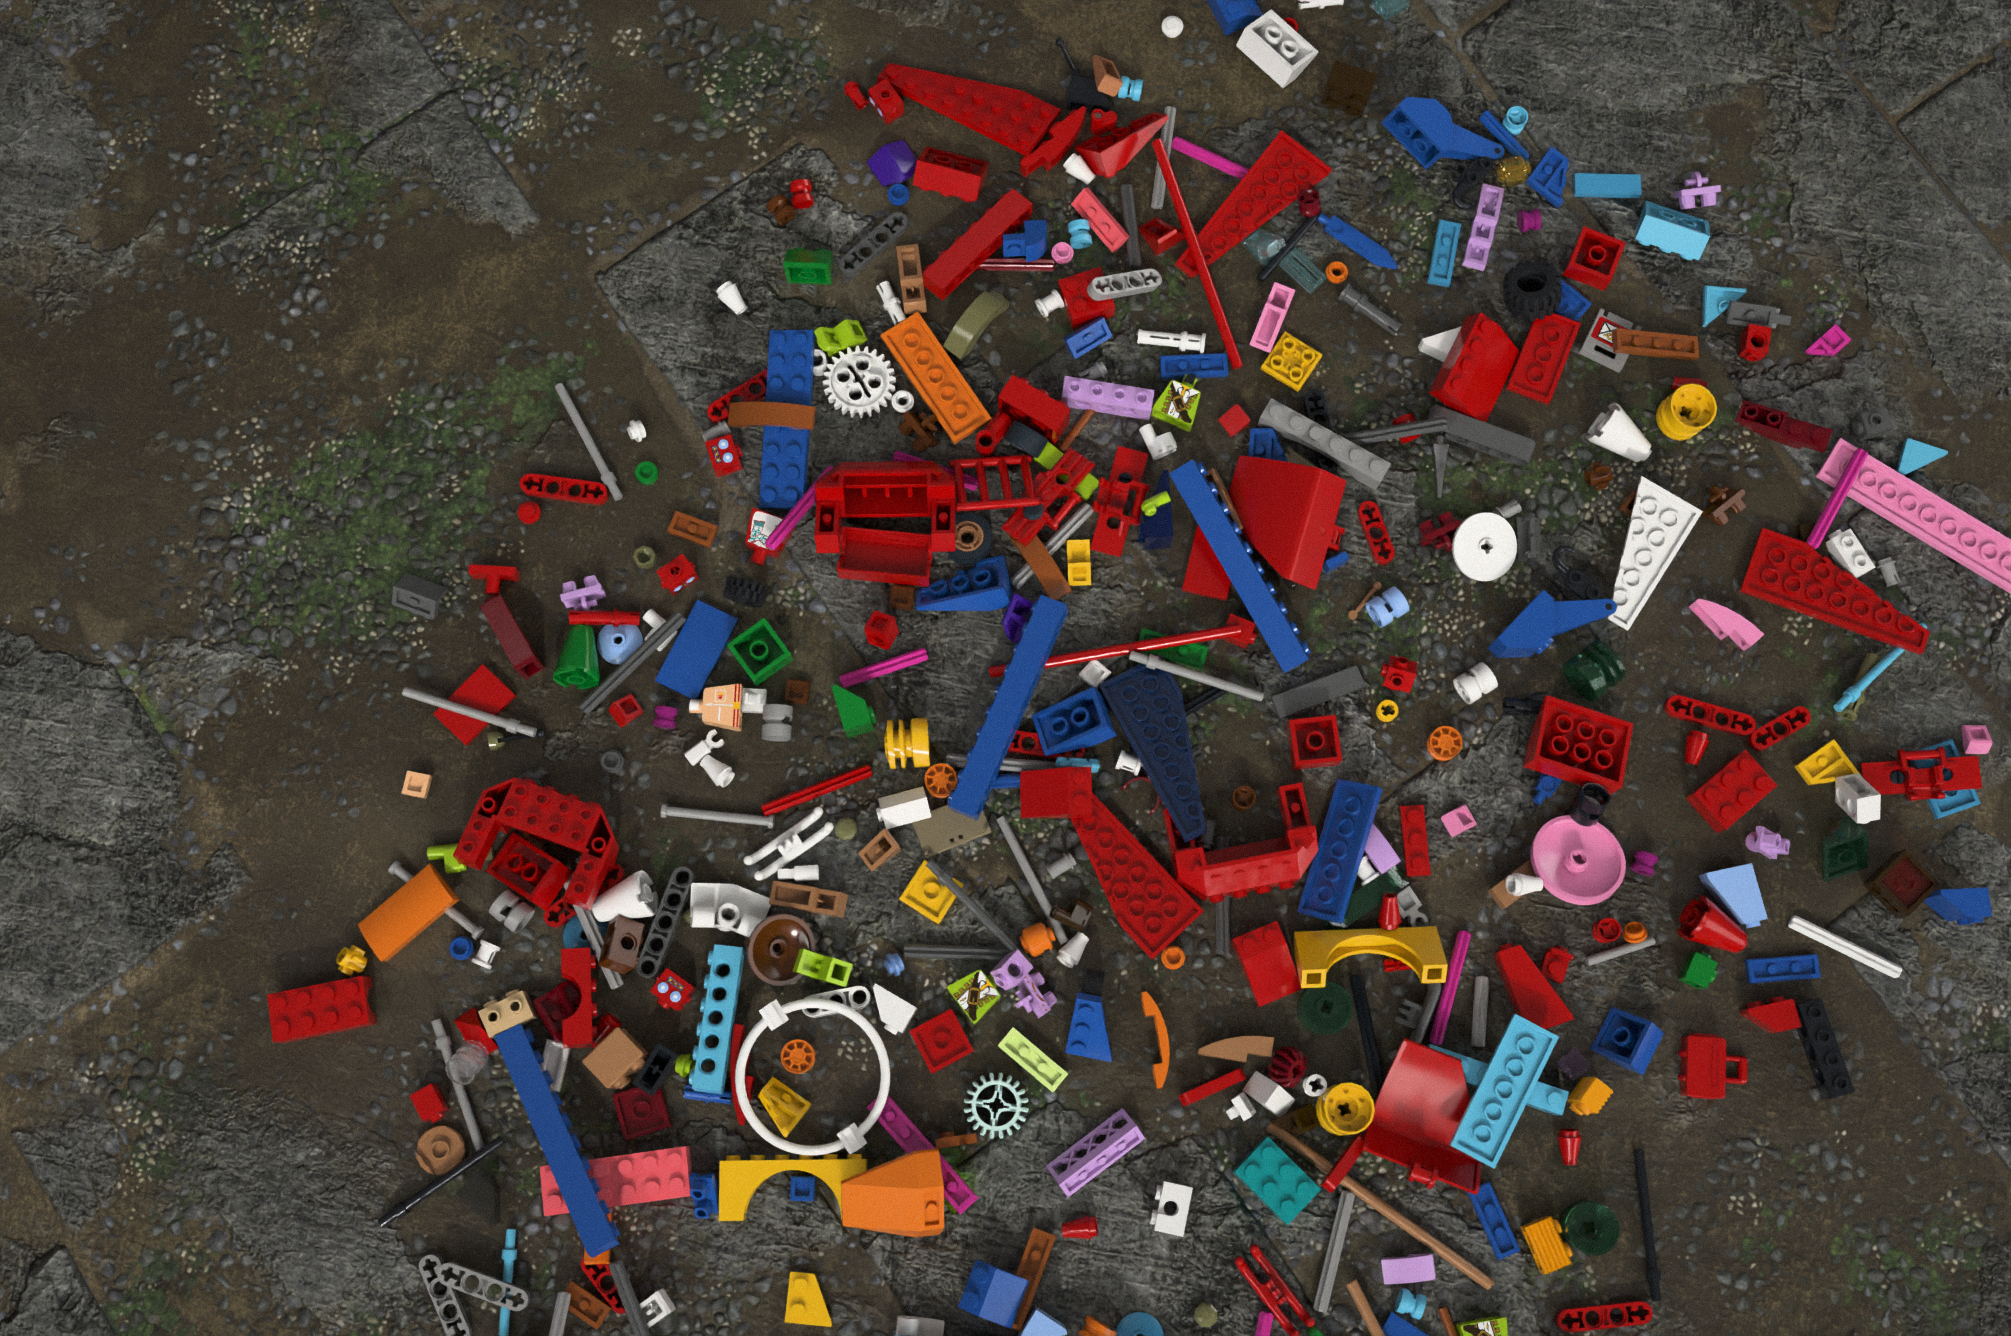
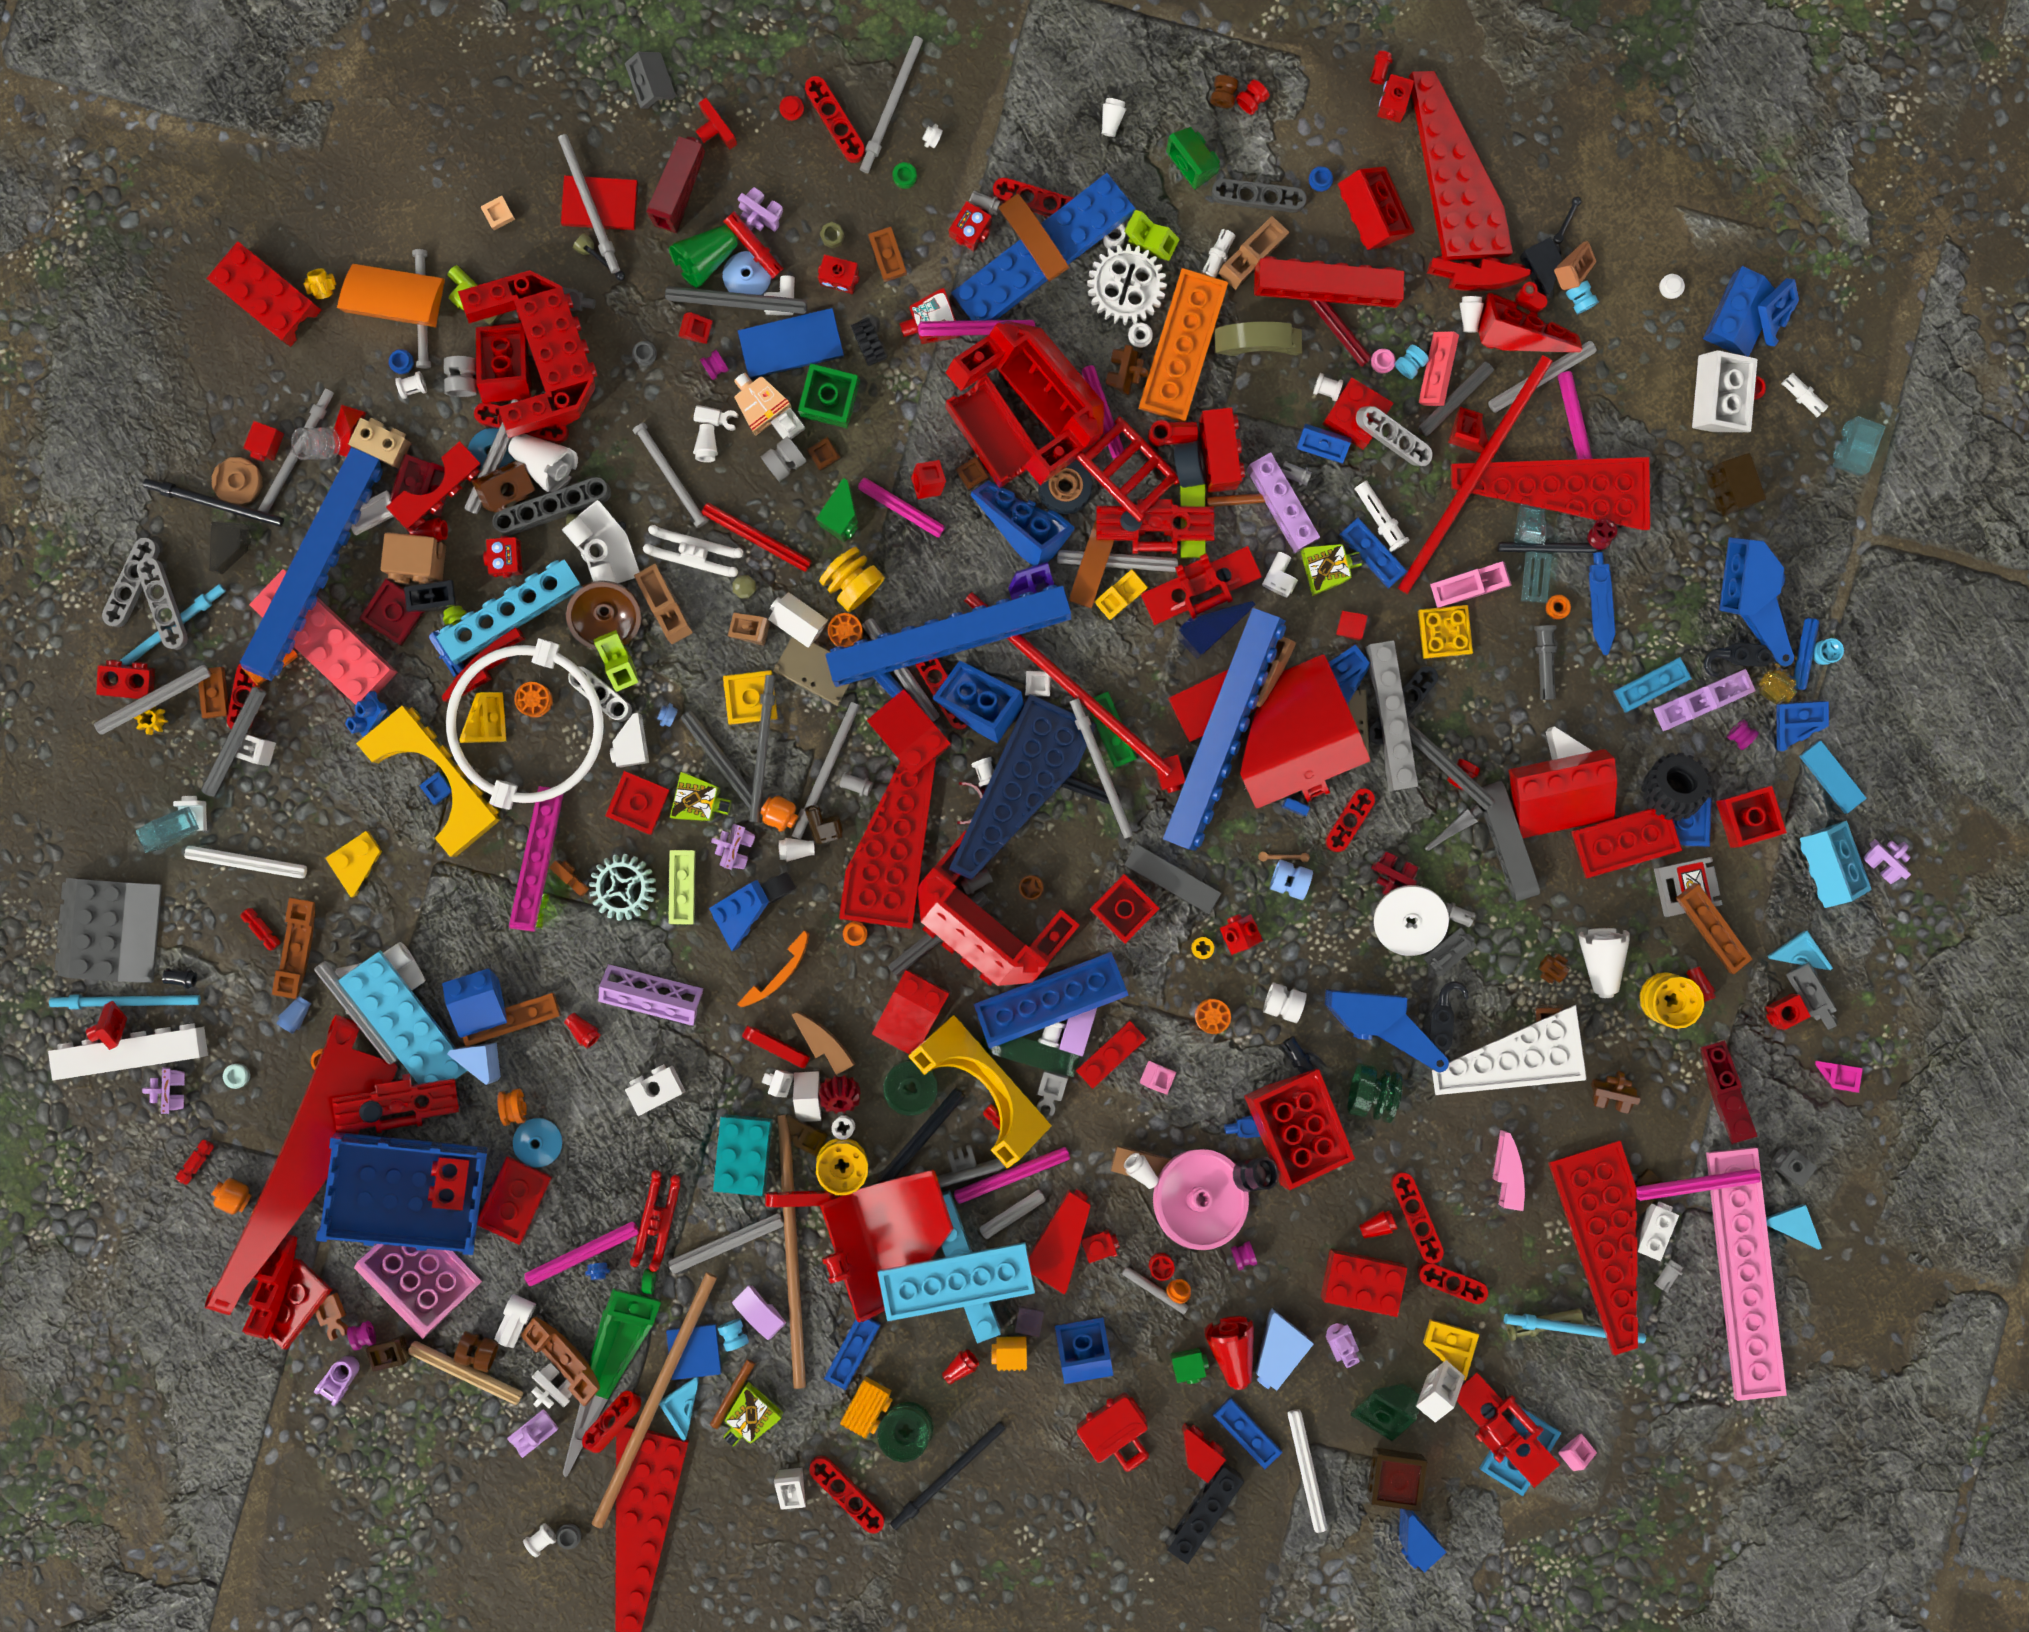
camera: 50 degrees right, 10 degrees up
white bar [778,865,819,882] -> none
orange wedge [841,1148,944,1238] -> none
dark purple slope [867,140,917,187] -> none
lavender brick [990,949,1033,990] -> none
blue brick [1003,220,1047,262] -> none
medium azure axle [1055,757,1100,773] -> none
lime arm [1141,491,1171,516] -> none
olive tile [1194,1302,1218,1327] -> none
red cone [1378,893,1402,930] -> none

